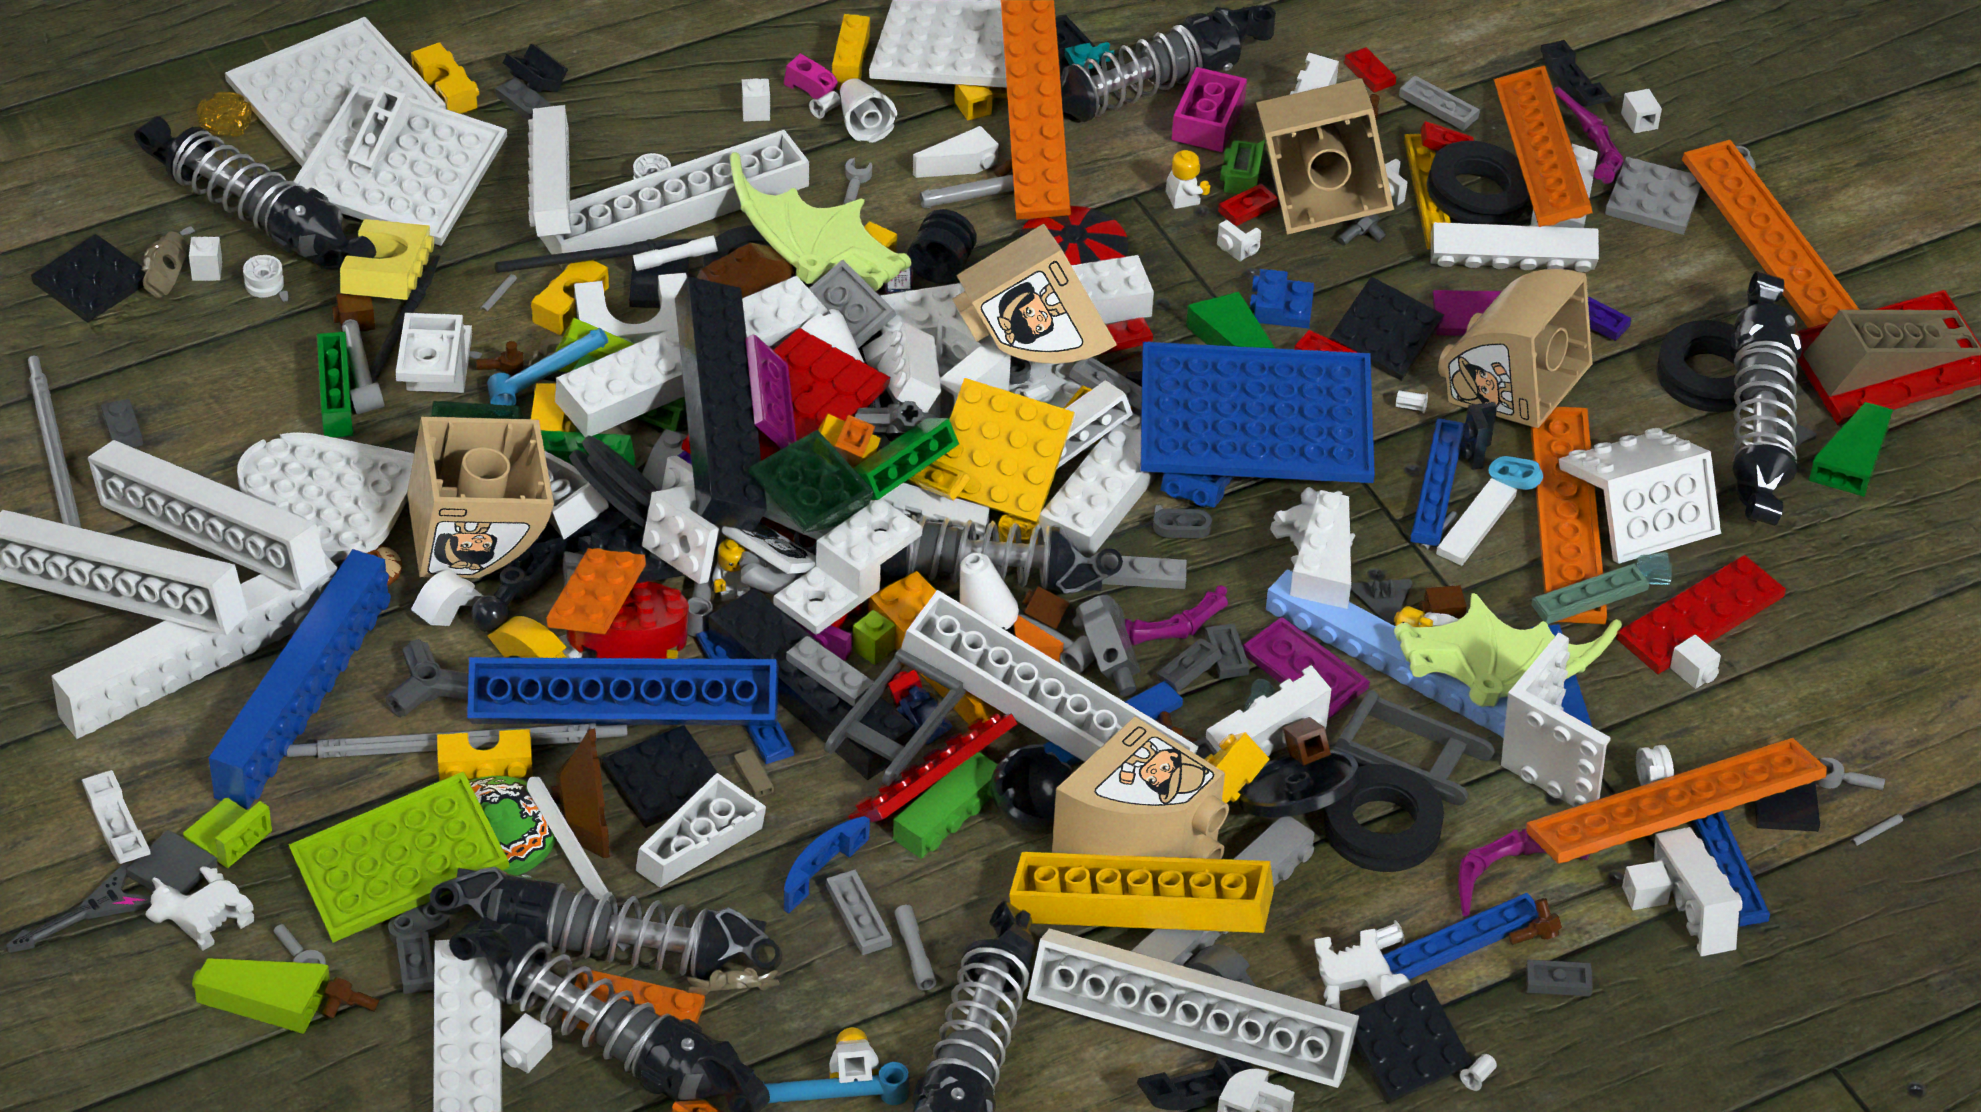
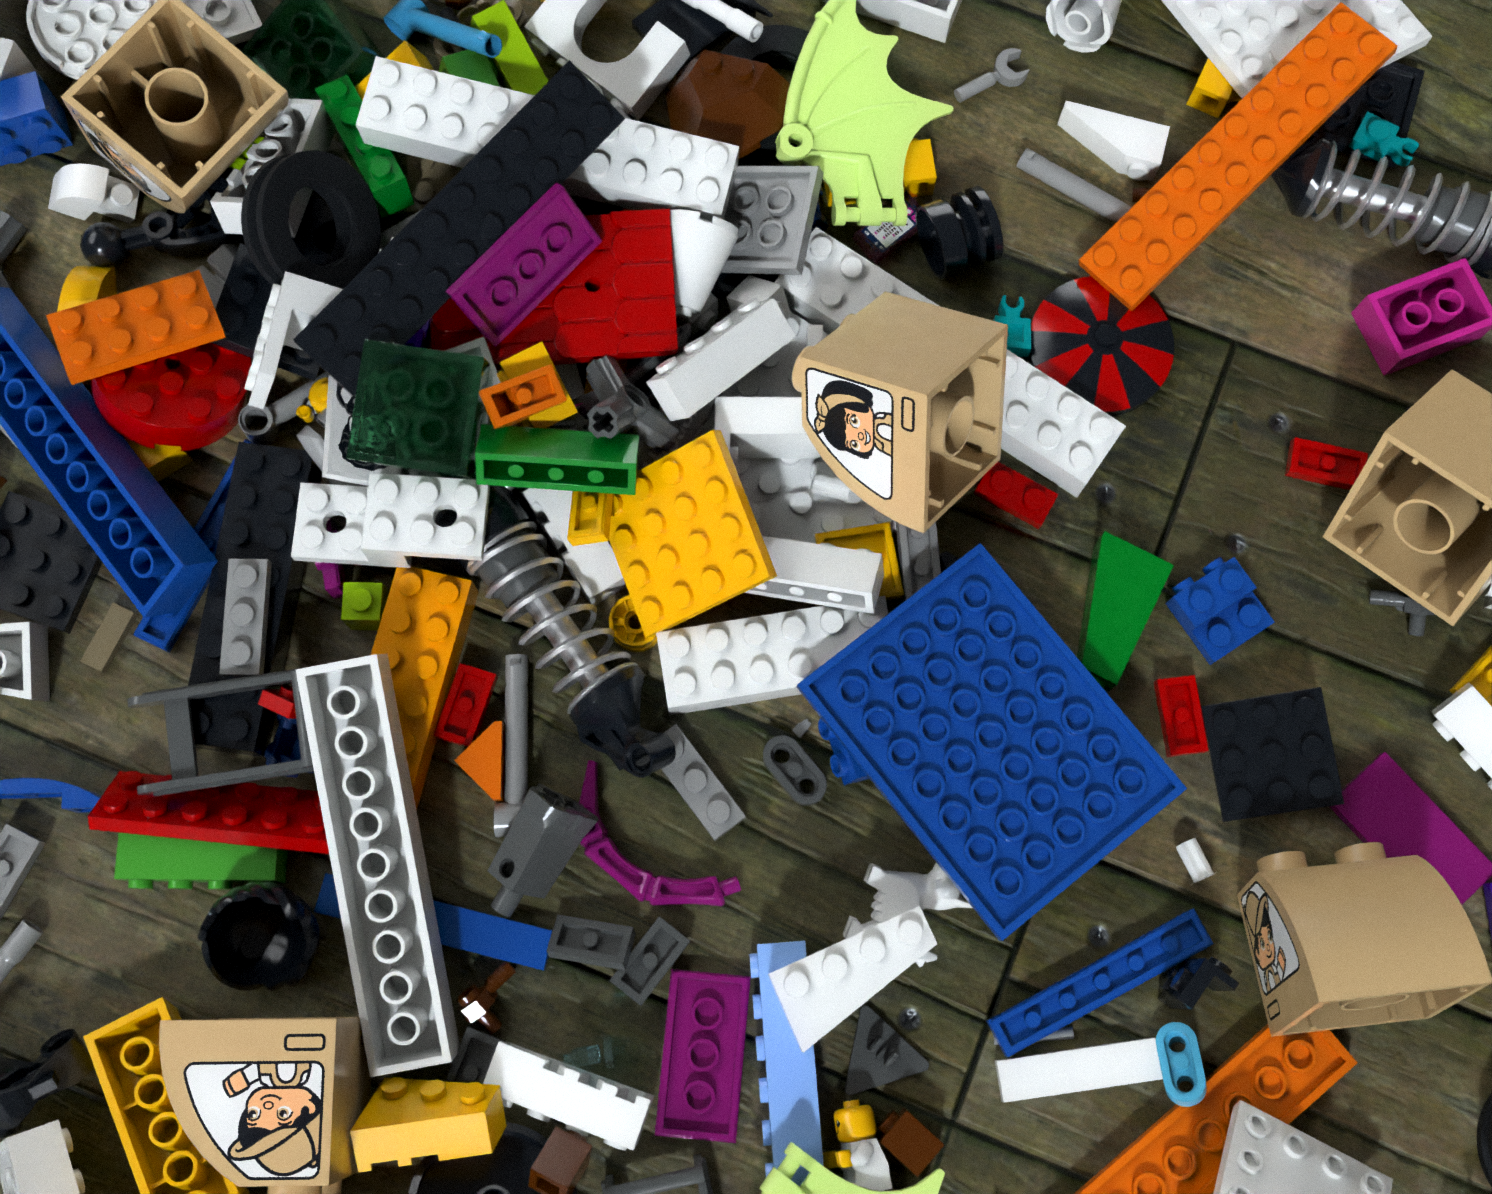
camera: 50 degrees right, 30 degrees up
white cone [959,553,1019,630] -> none
reddish brown brick [1022,586,1070,629] -> none
piece [1166,150,1210,209] -> none
white bracket [1217,220,1261,262] -> none
bright green window [1220,140,1265,194] -> none

